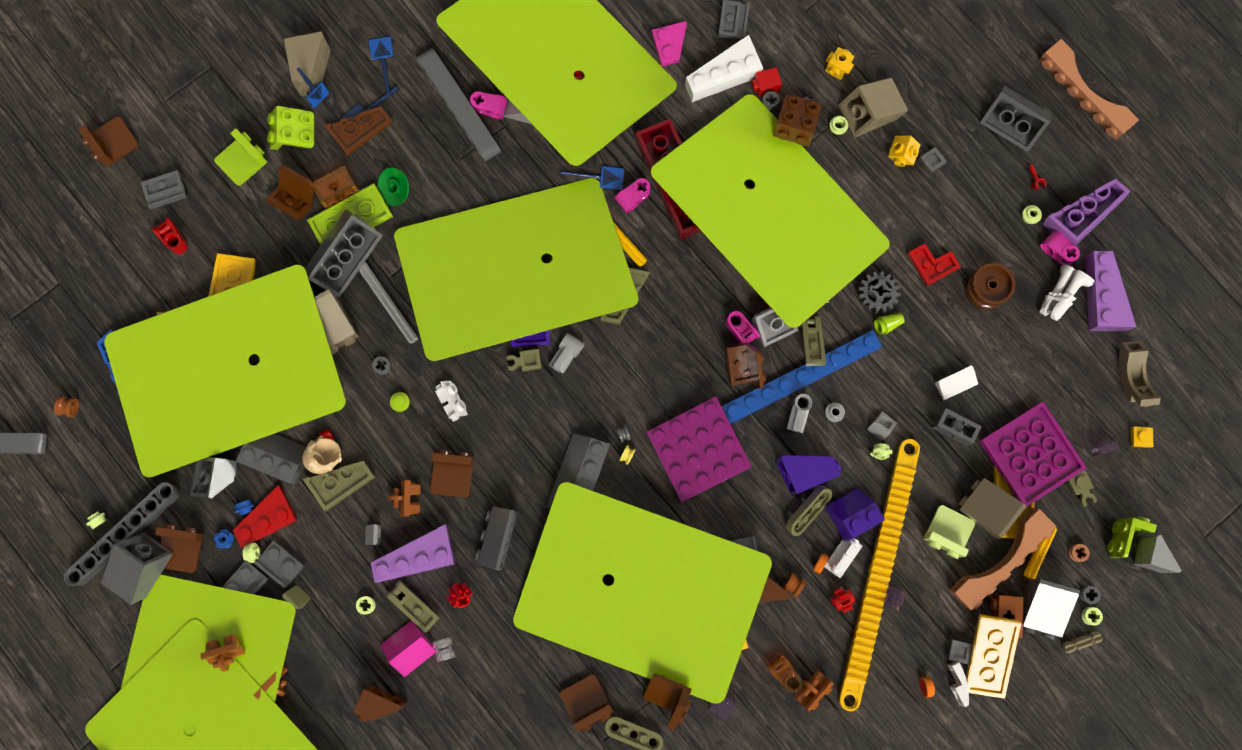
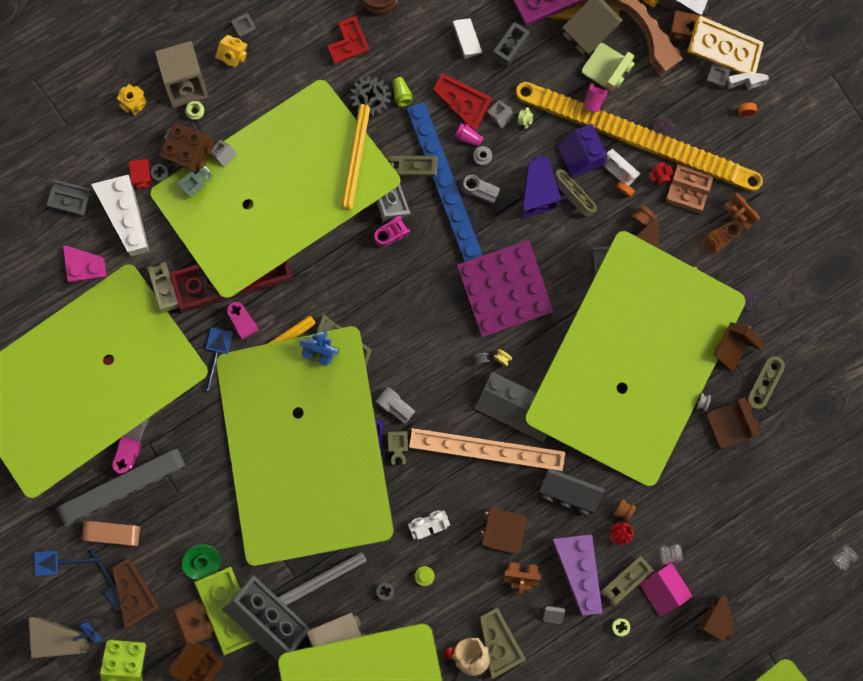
camera: 85 degrees left, 0 degrees up
reddish brown bracket [725,343,766,389] -> none
none -> nougat beam [82,521,140,546]
none -> olive plate [147,261,179,313]
none -> sand green plate [178,166,213,198]
none -> light grey slope [209,140,237,166]
none -> blue hips [300,331,339,365]
none -> yellow axle [342,104,370,209]
none -> light nougat plate [409,428,565,472]
none -> red wing [433,73,492,132]
none -> dark pink cone [454,123,483,147]
none -> dark pink piece [583,83,608,112]
none -> dark orange wheel [613,499,636,523]
none -> nougat slope [665,165,713,214]
none -> light grey bush [696,393,711,412]

